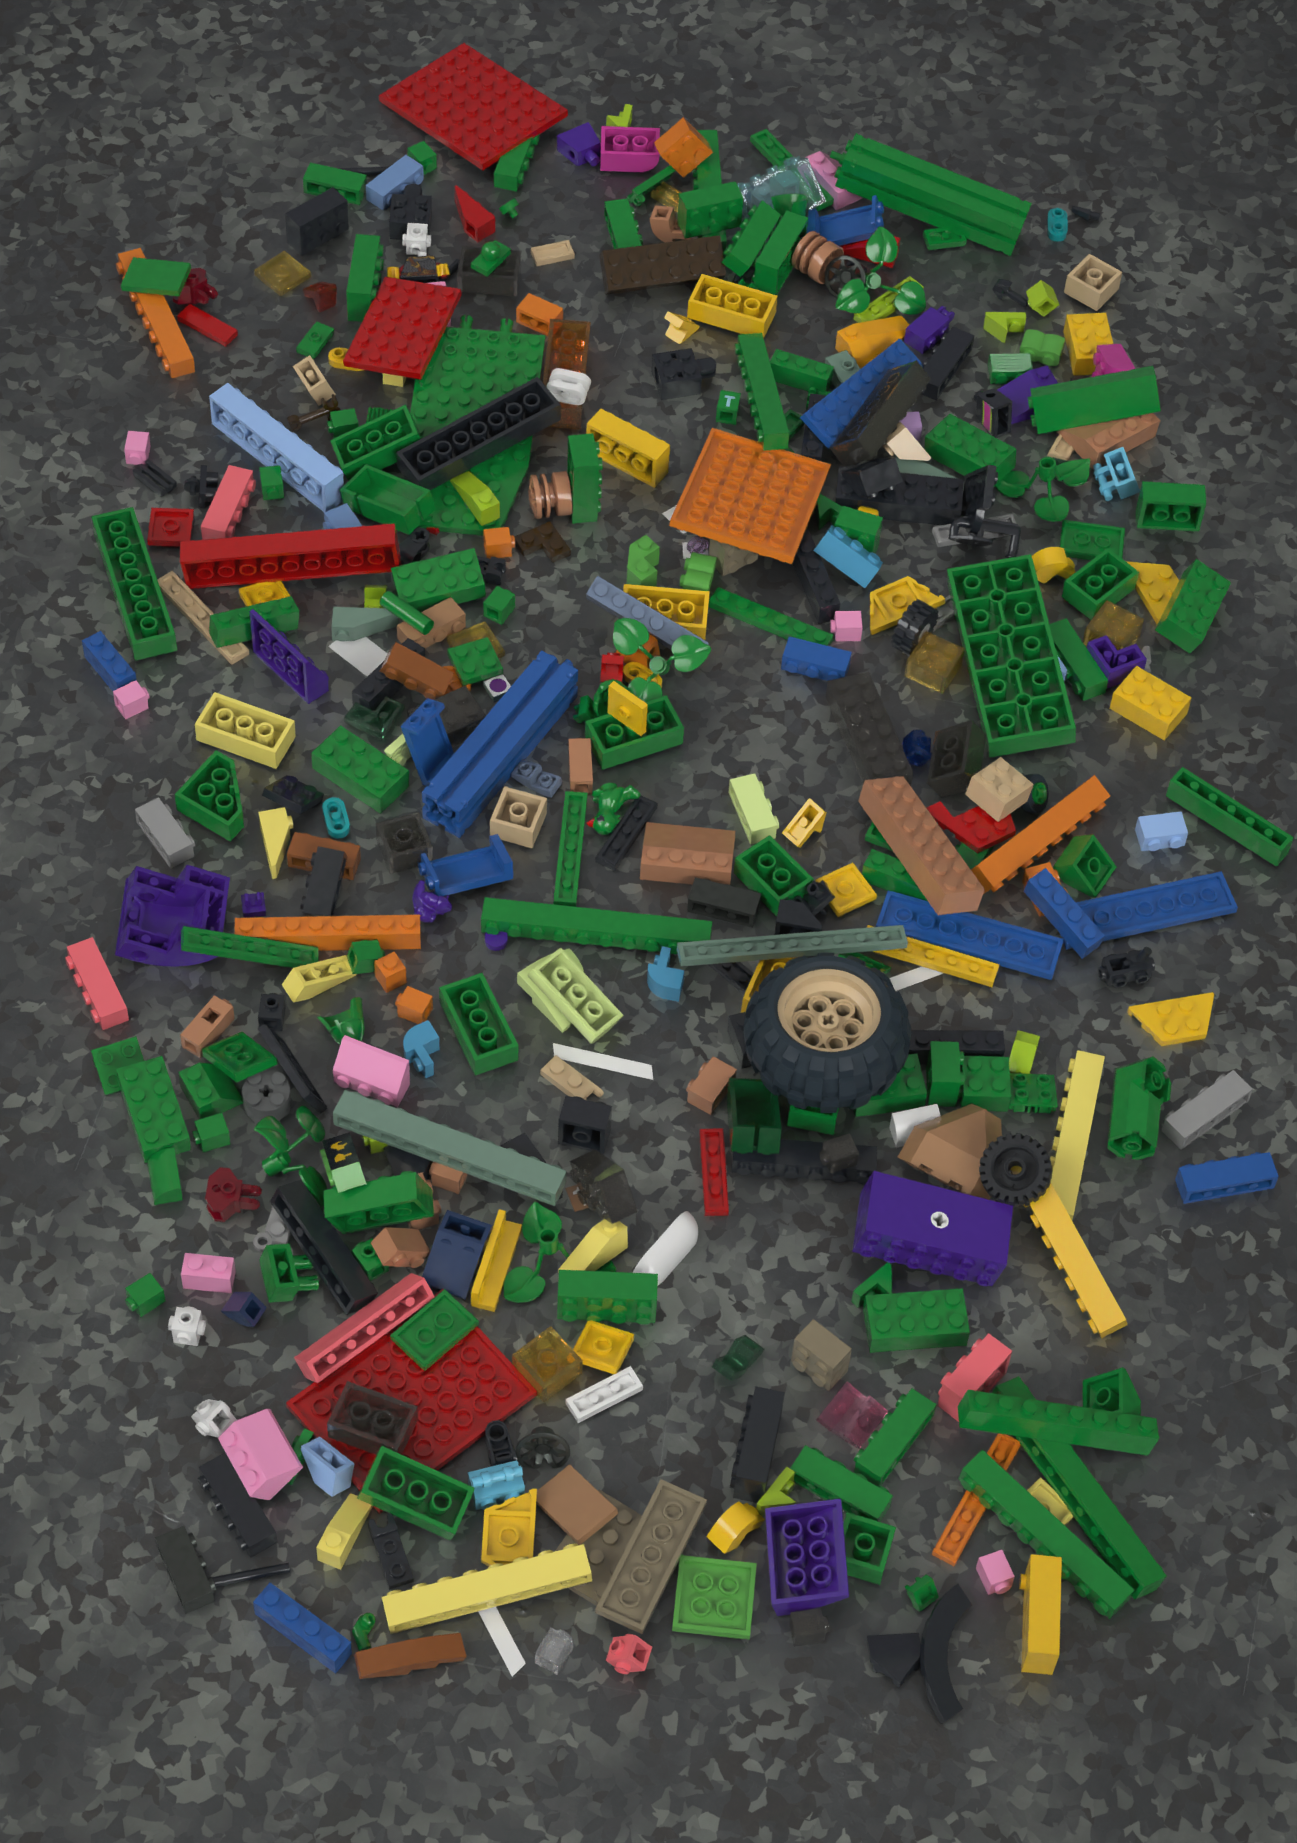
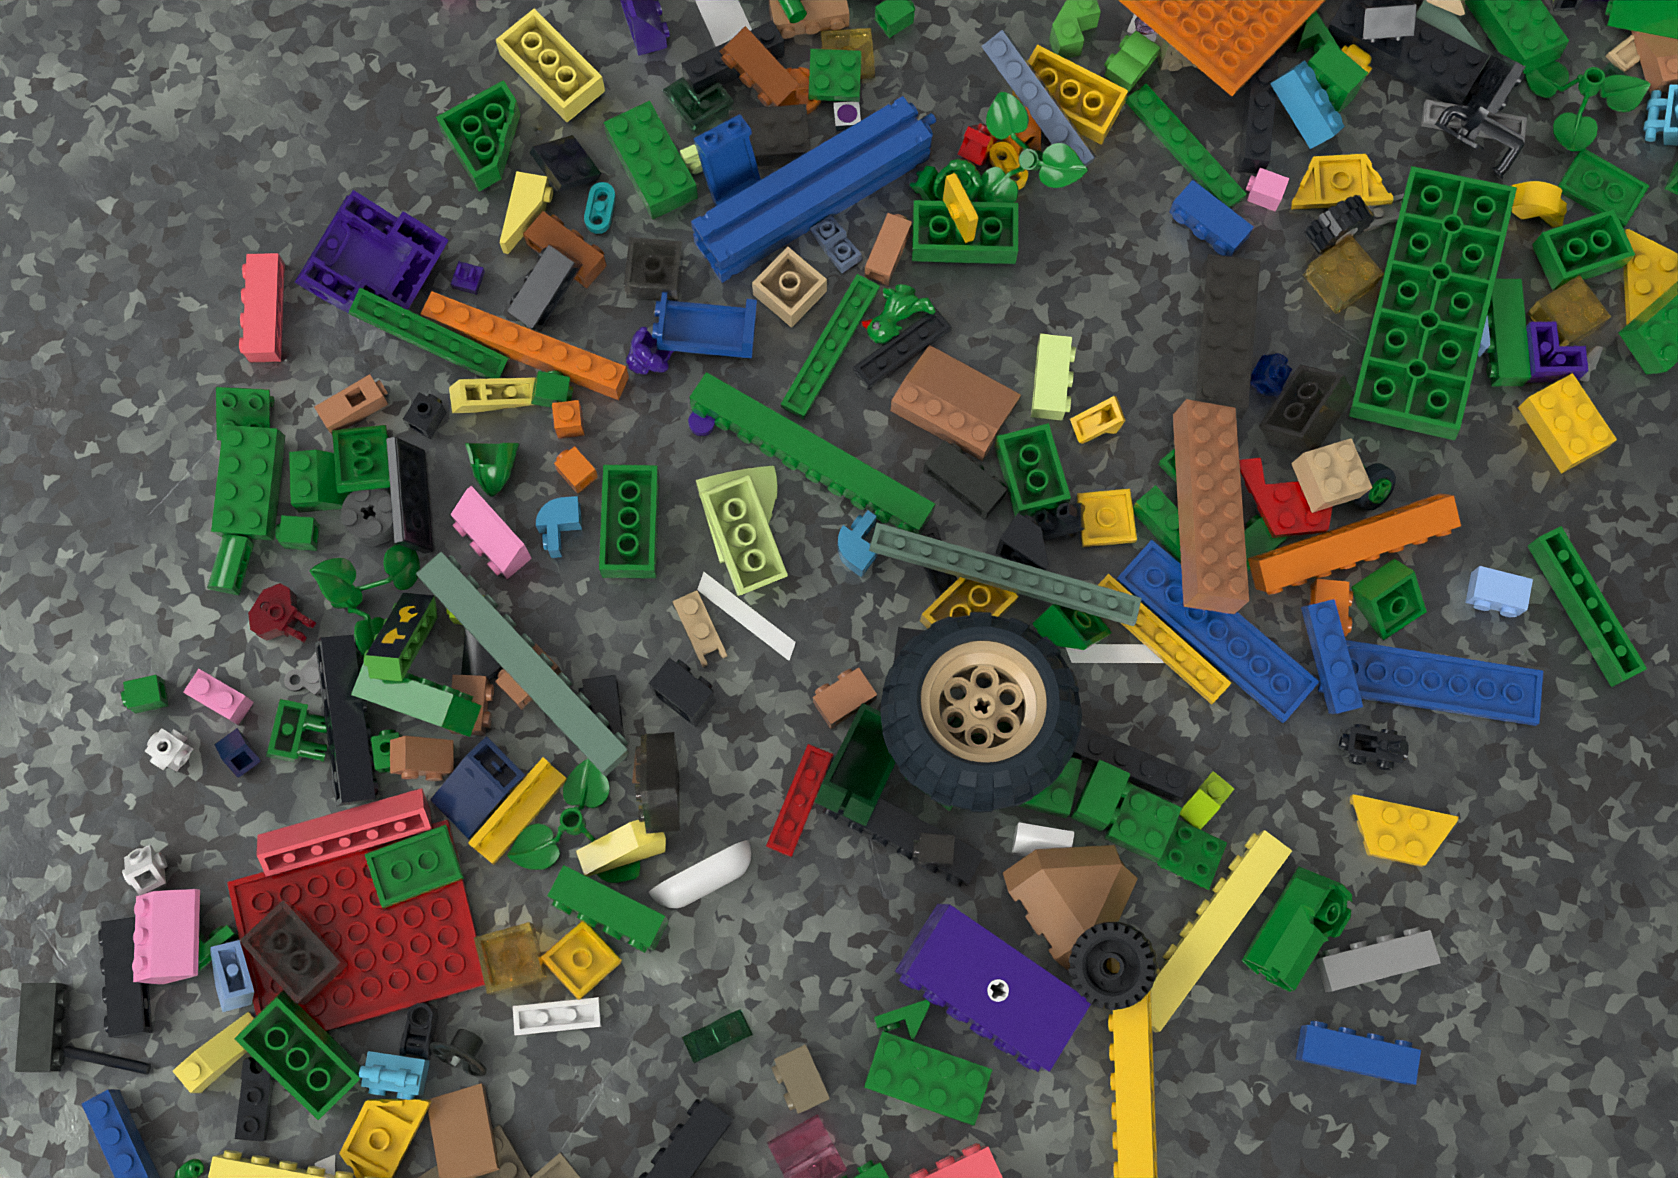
camera: 25 degrees right, 20 degrees up
light grey brick [135,797,195,869] -> none

